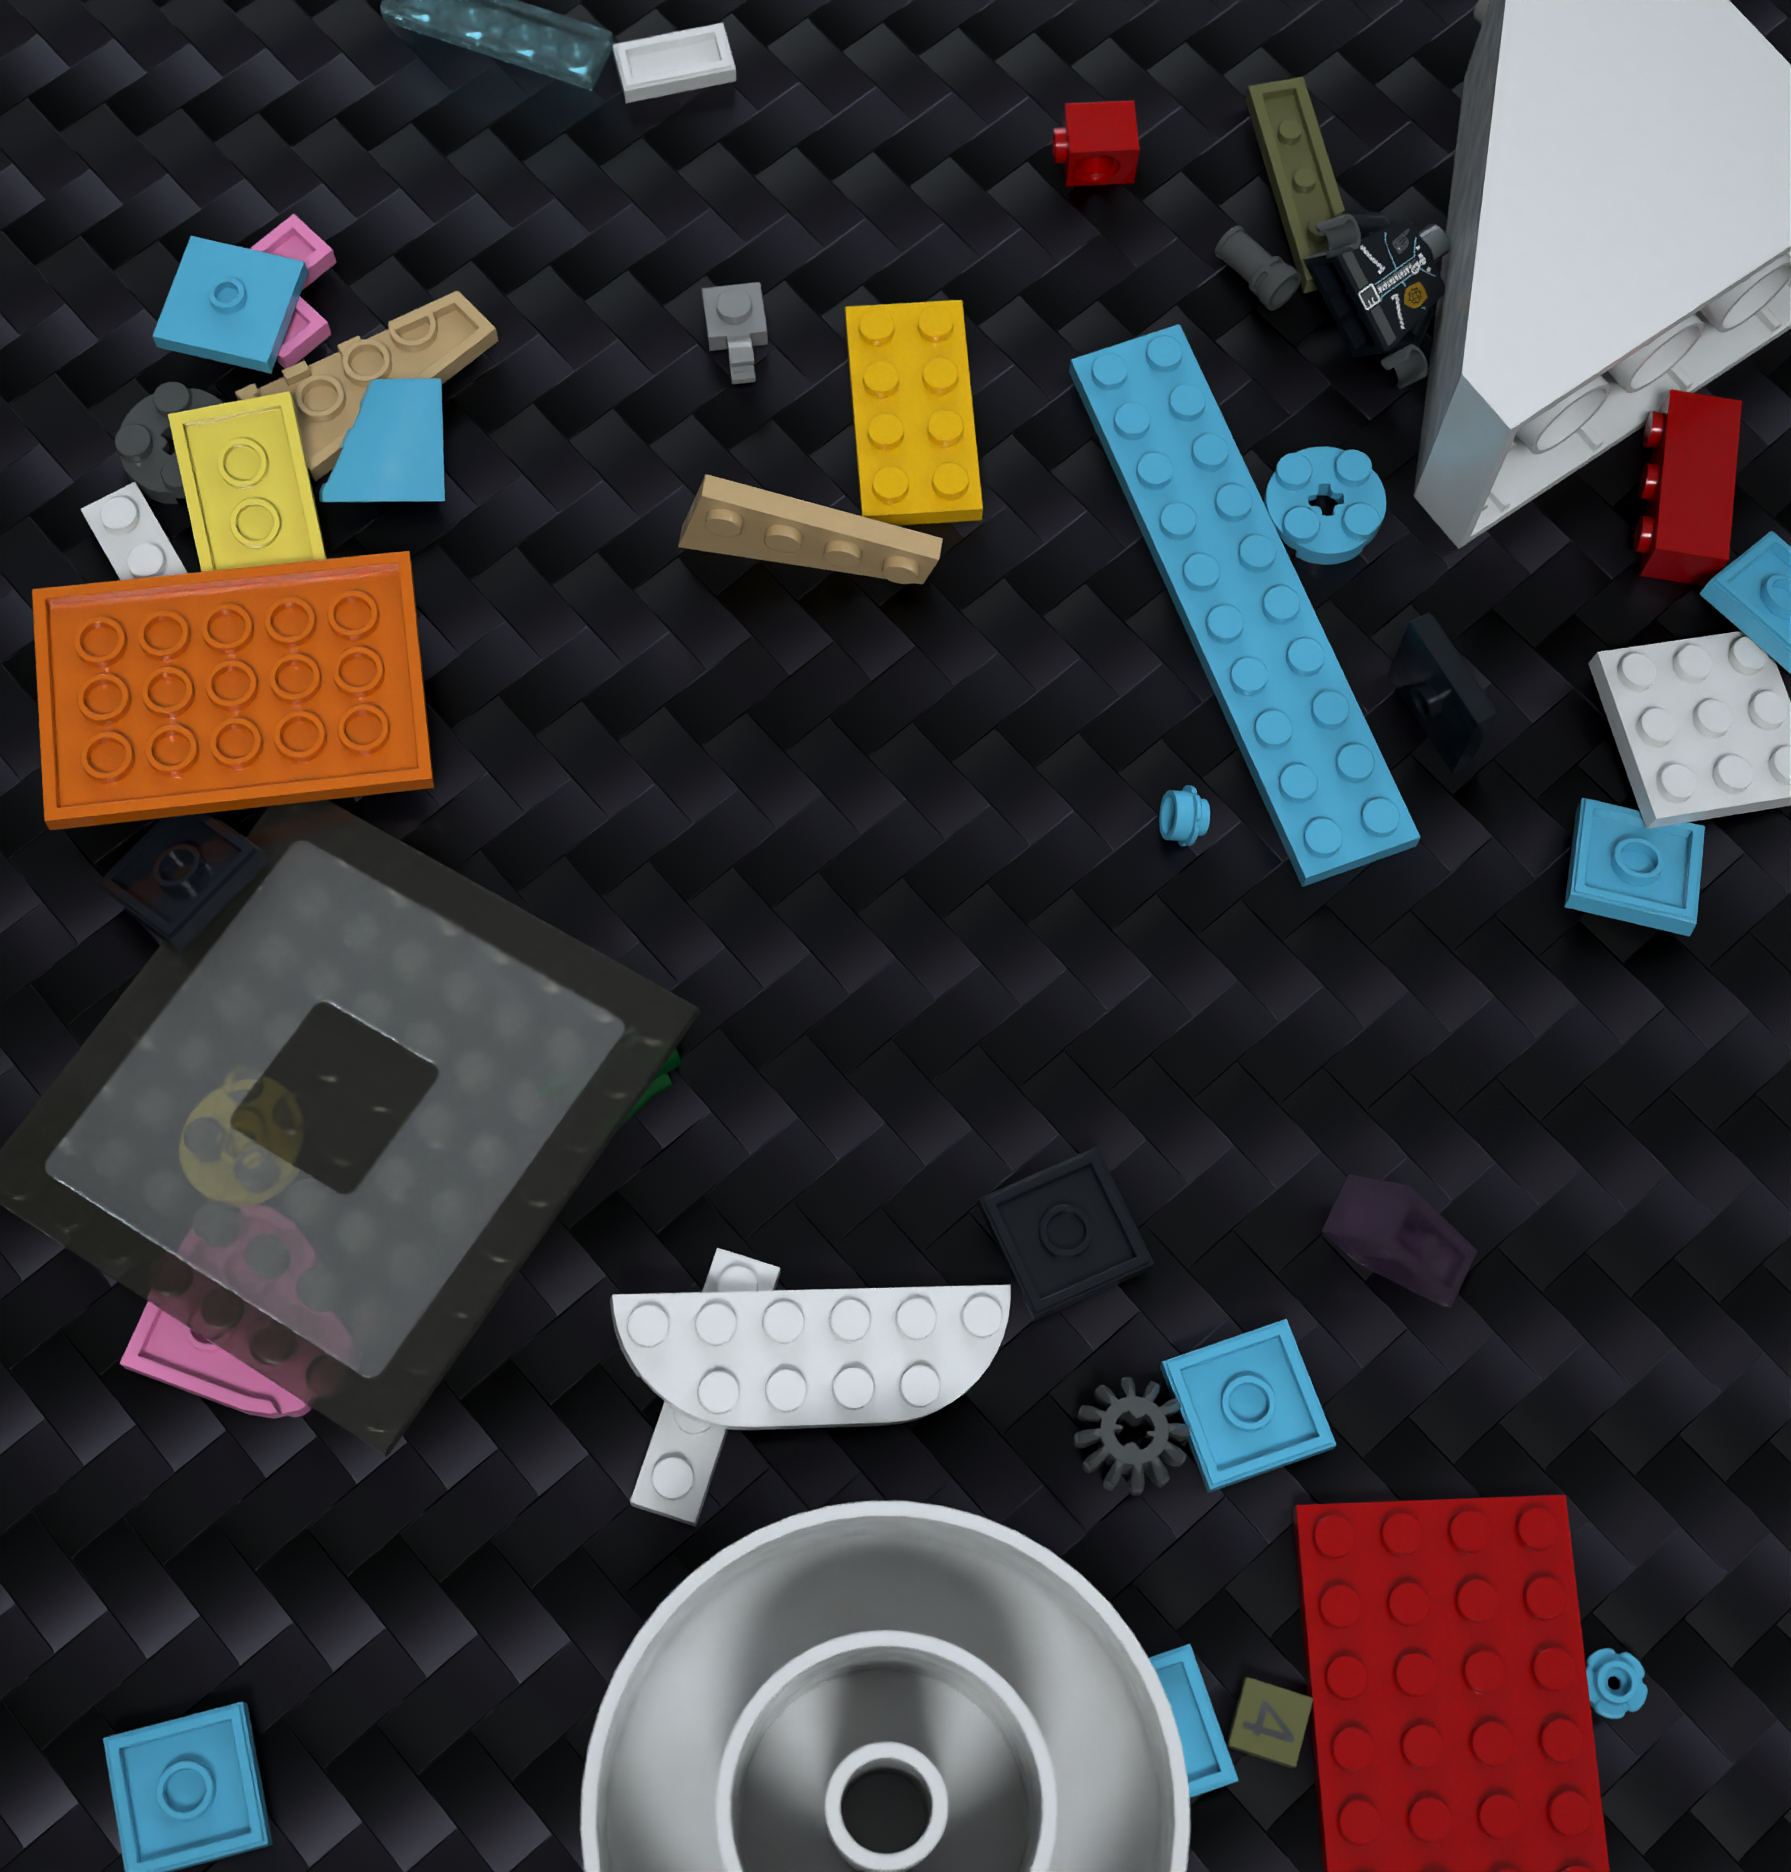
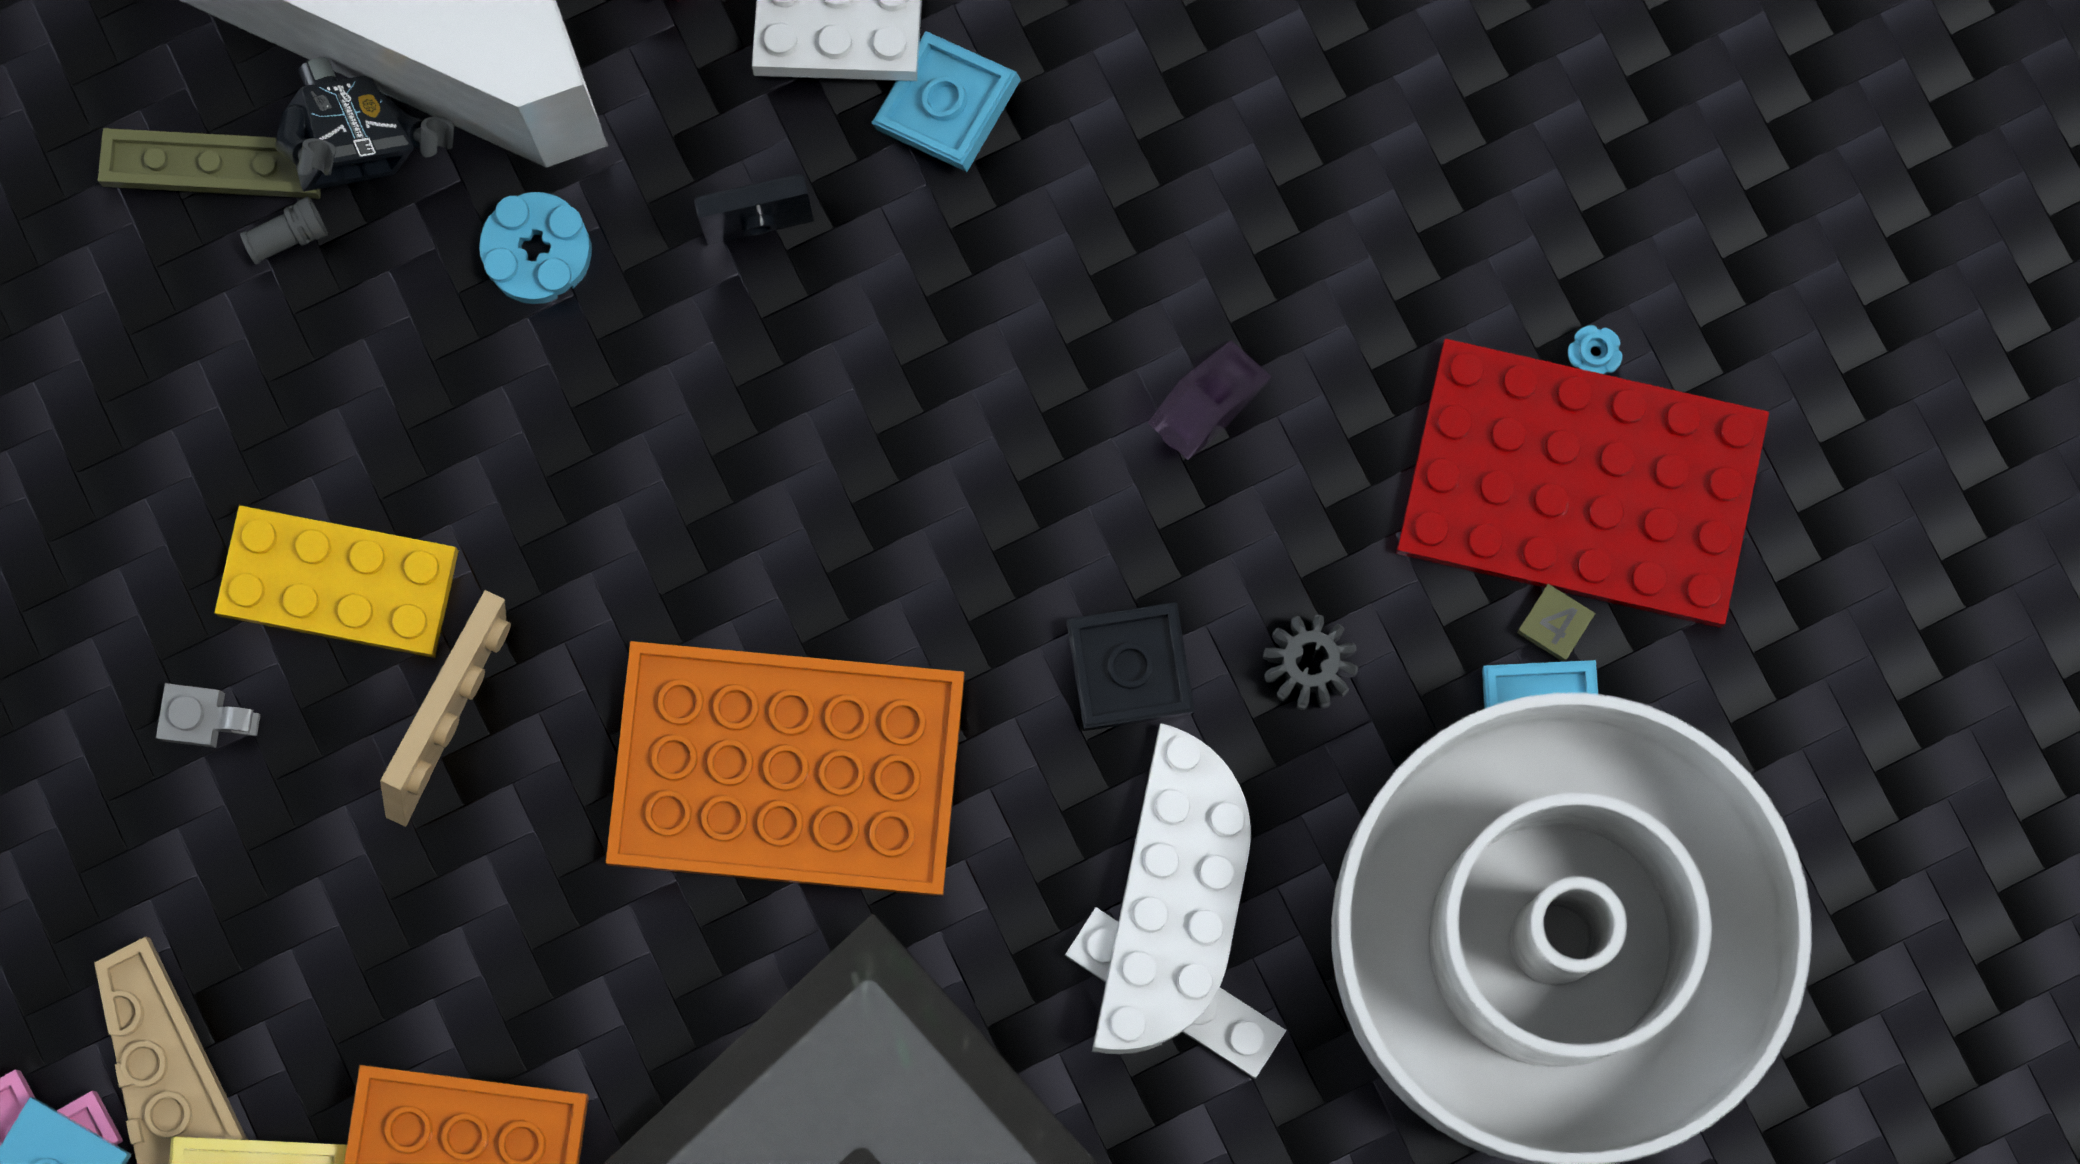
camera: 70 degrees left, 10 degrees up
medium azure slope [319,378,445,502] -> none
red brick [1052,100,1140,186] -> none
medium azure plate [1069,324,1421,887] -> none
medium azure plate [1159,785,1210,846] -> none
medium azure plate [1160,1319,1336,1493] -> none
none -> orange plate [606,641,965,897]

